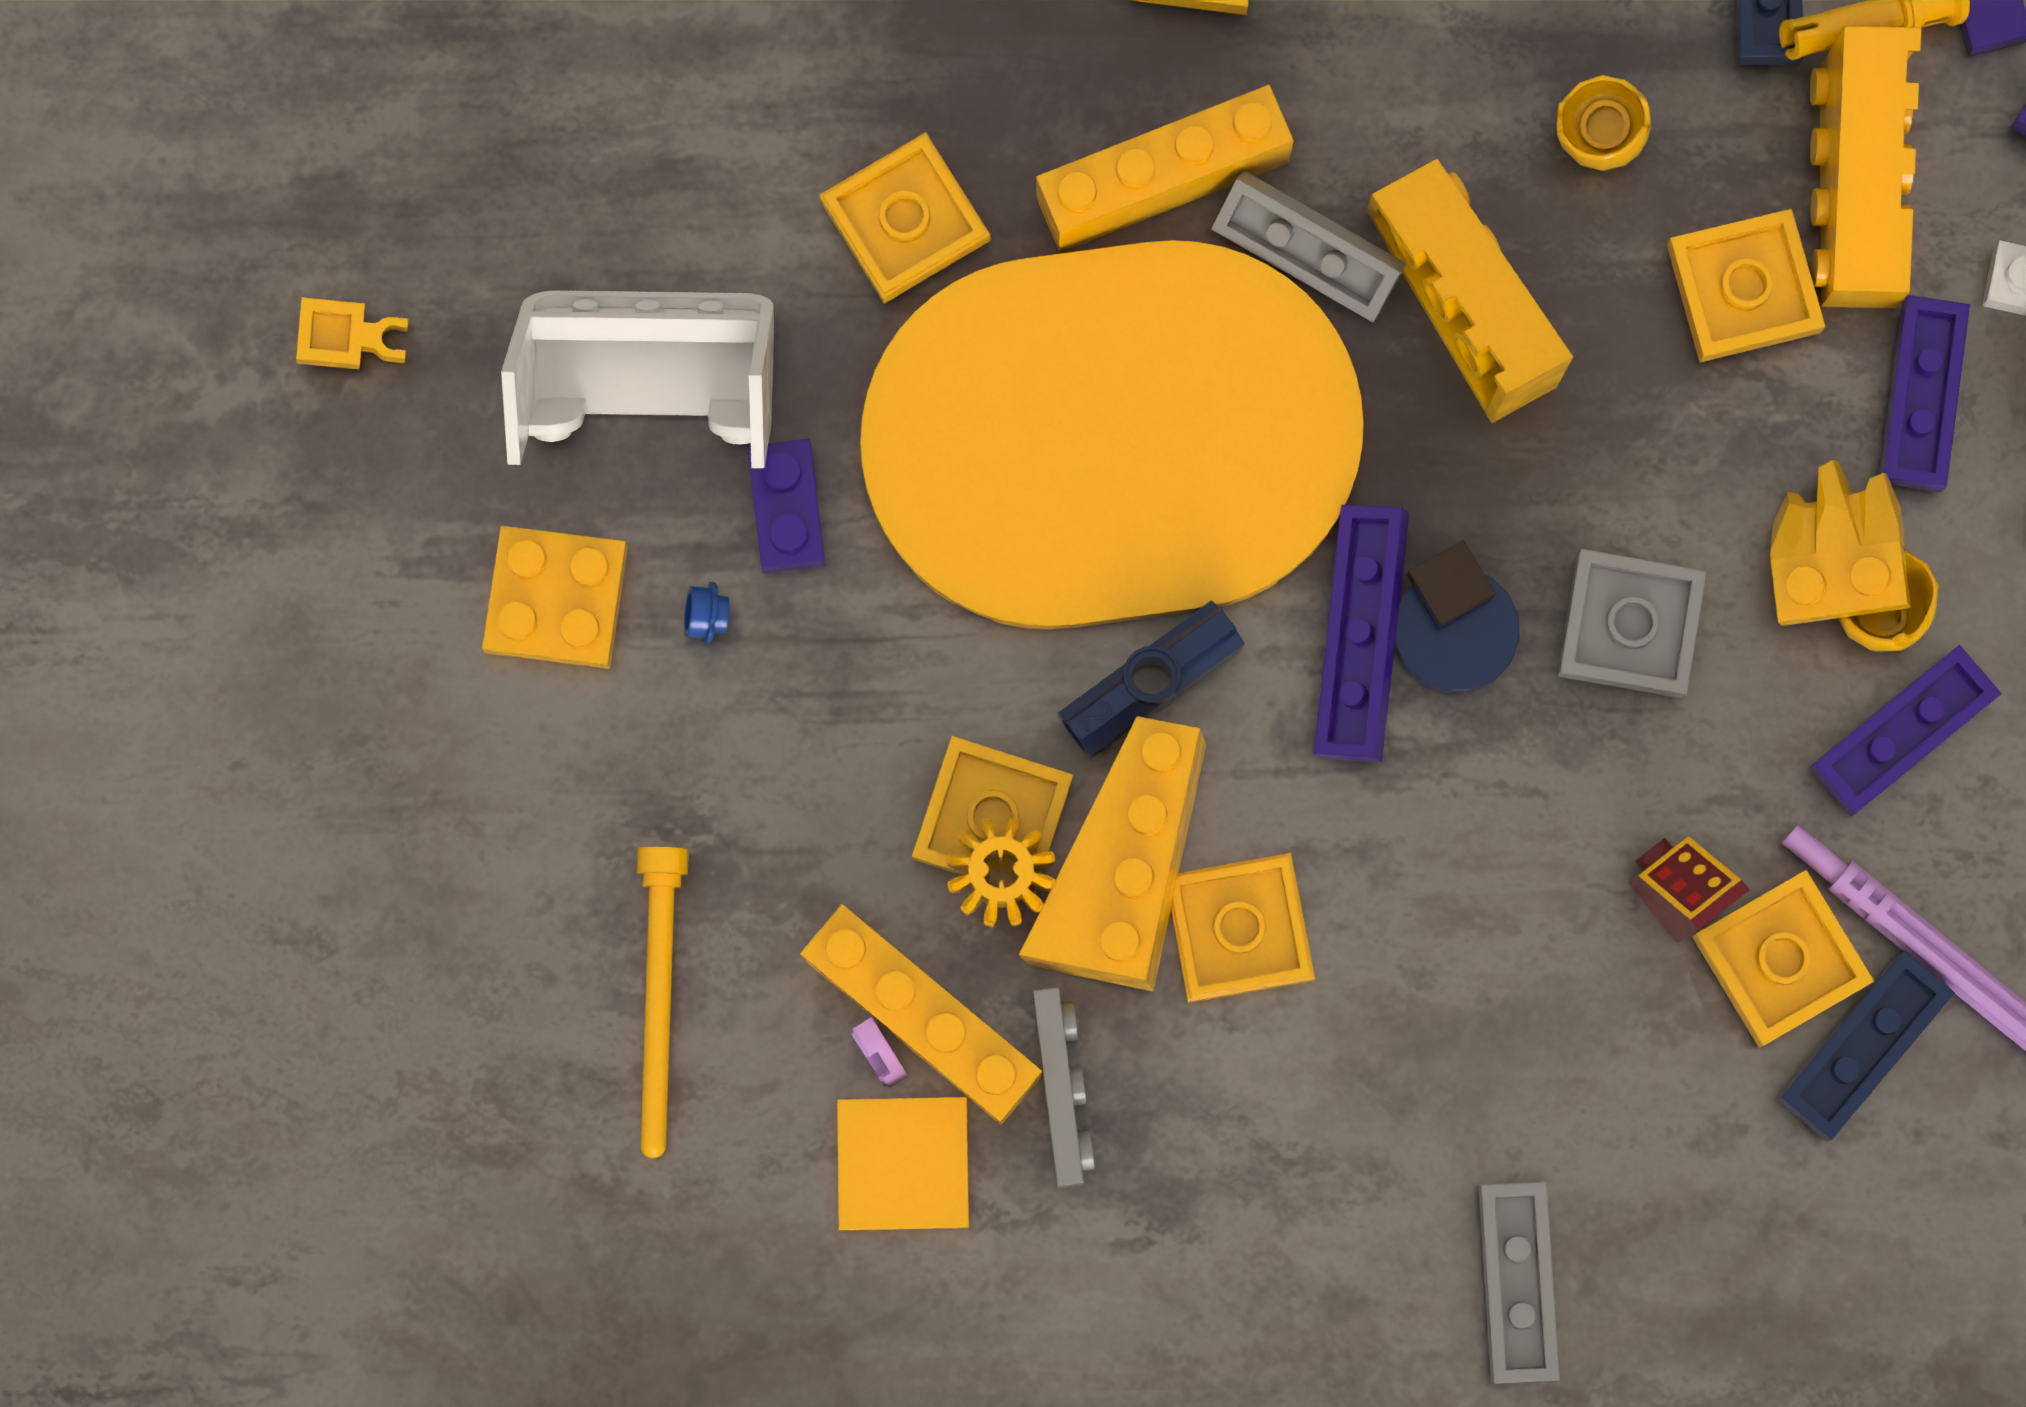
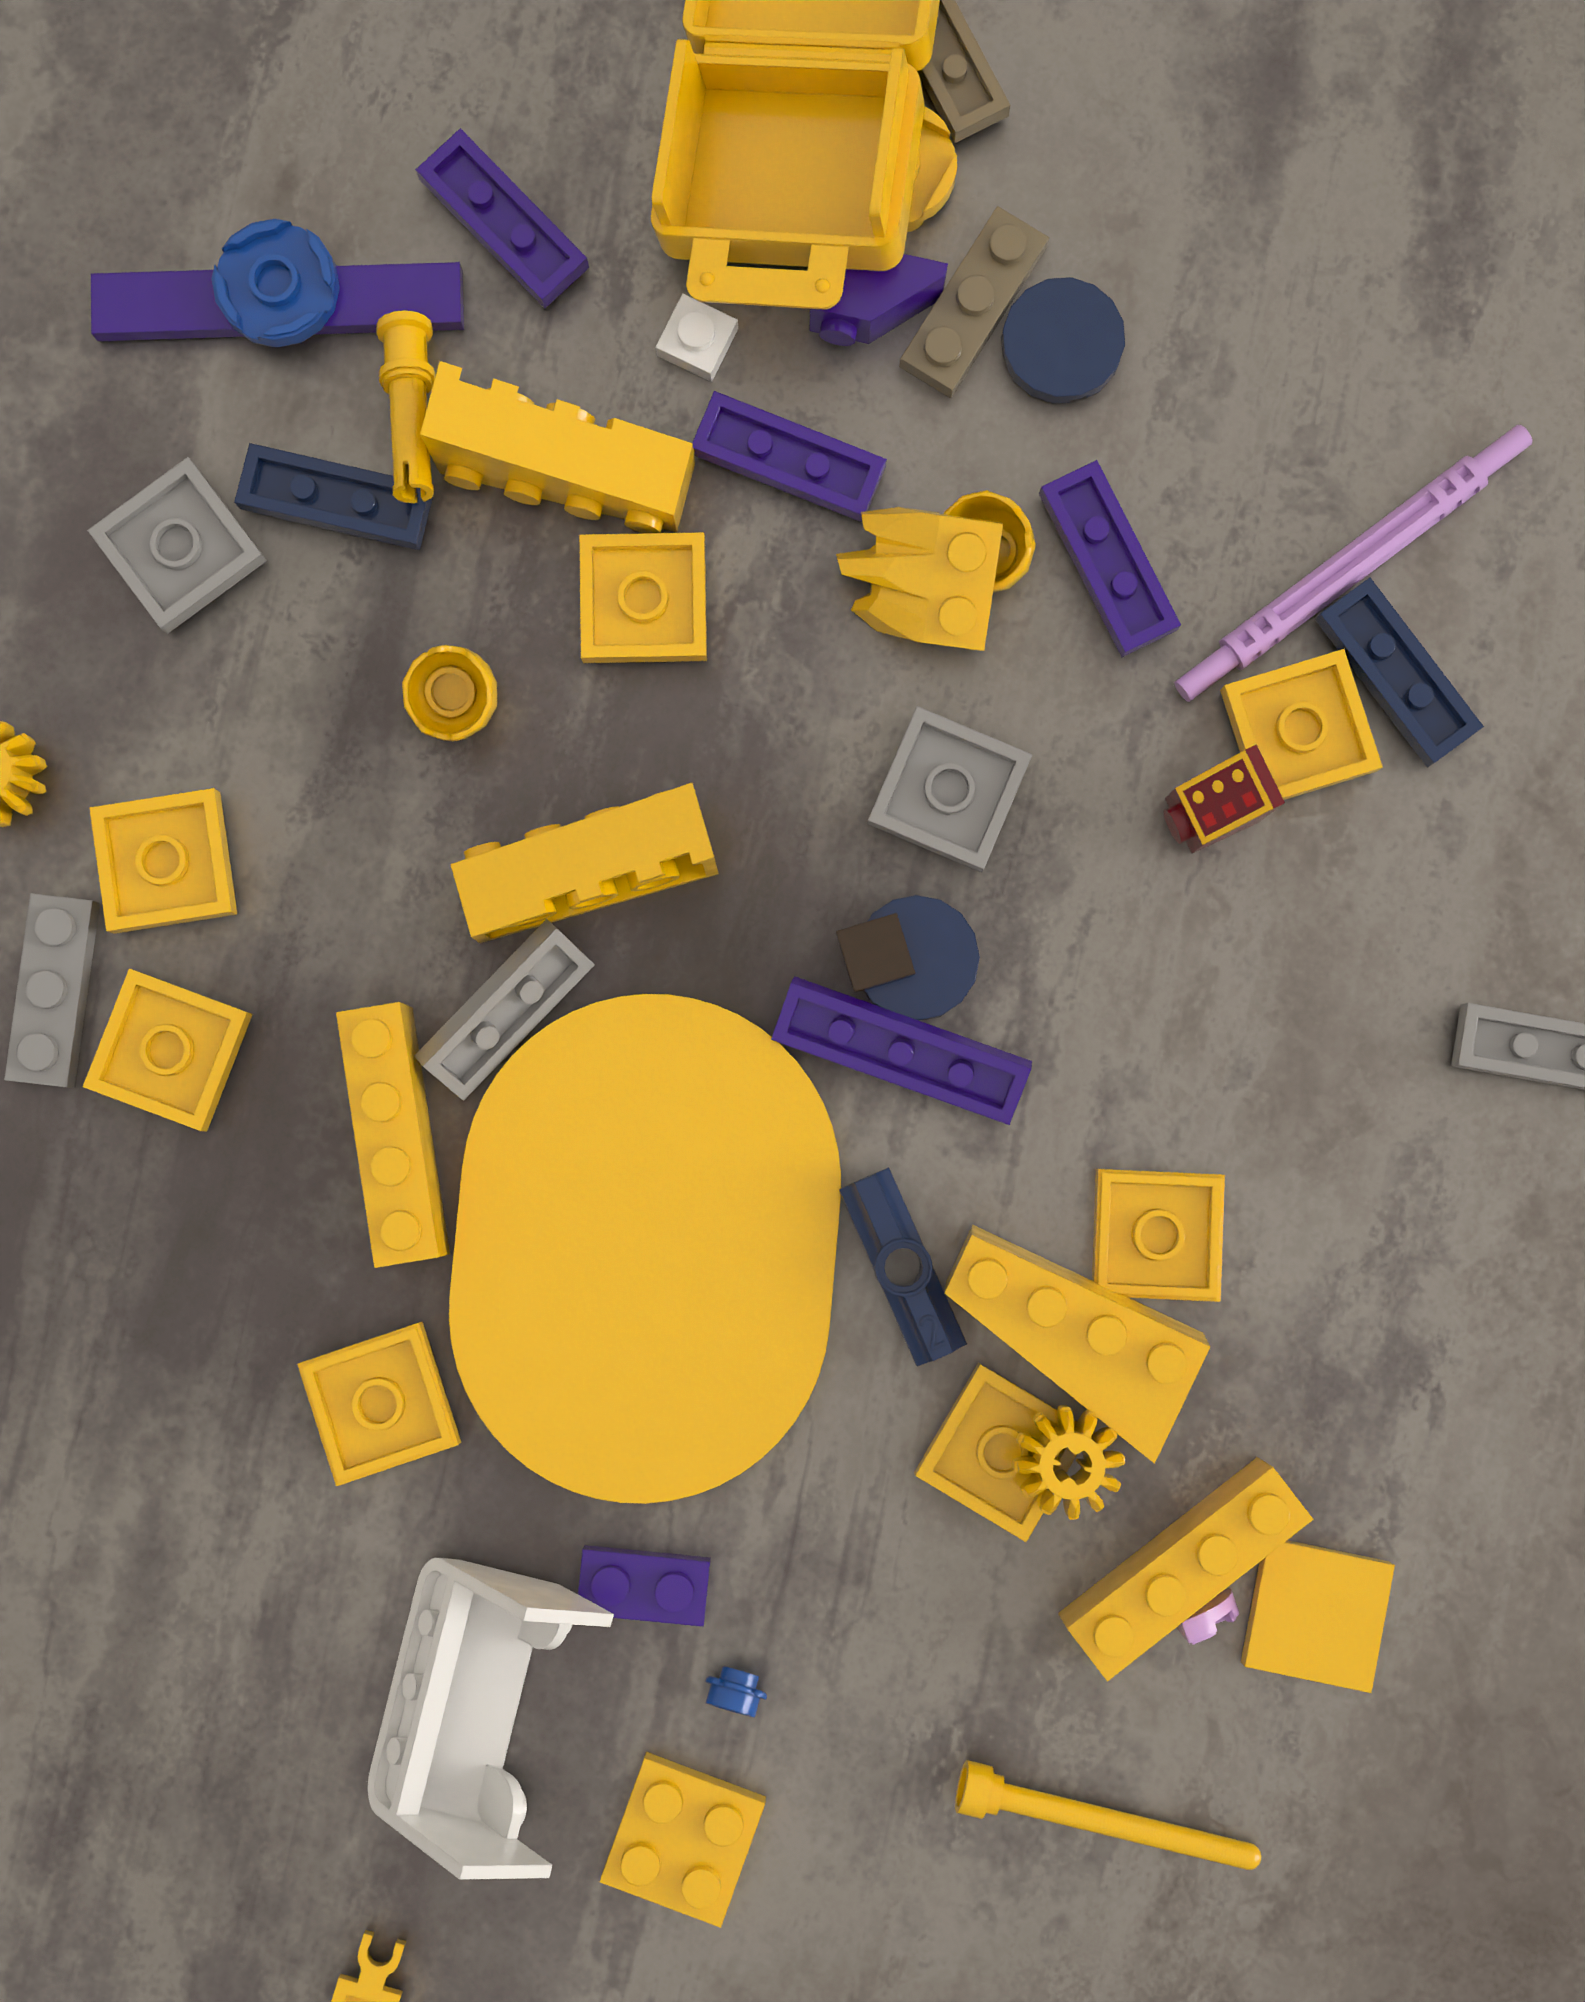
camera: 80 degrees left, 5 degrees up
light grey plate [1033,987,1095,1188] -> none

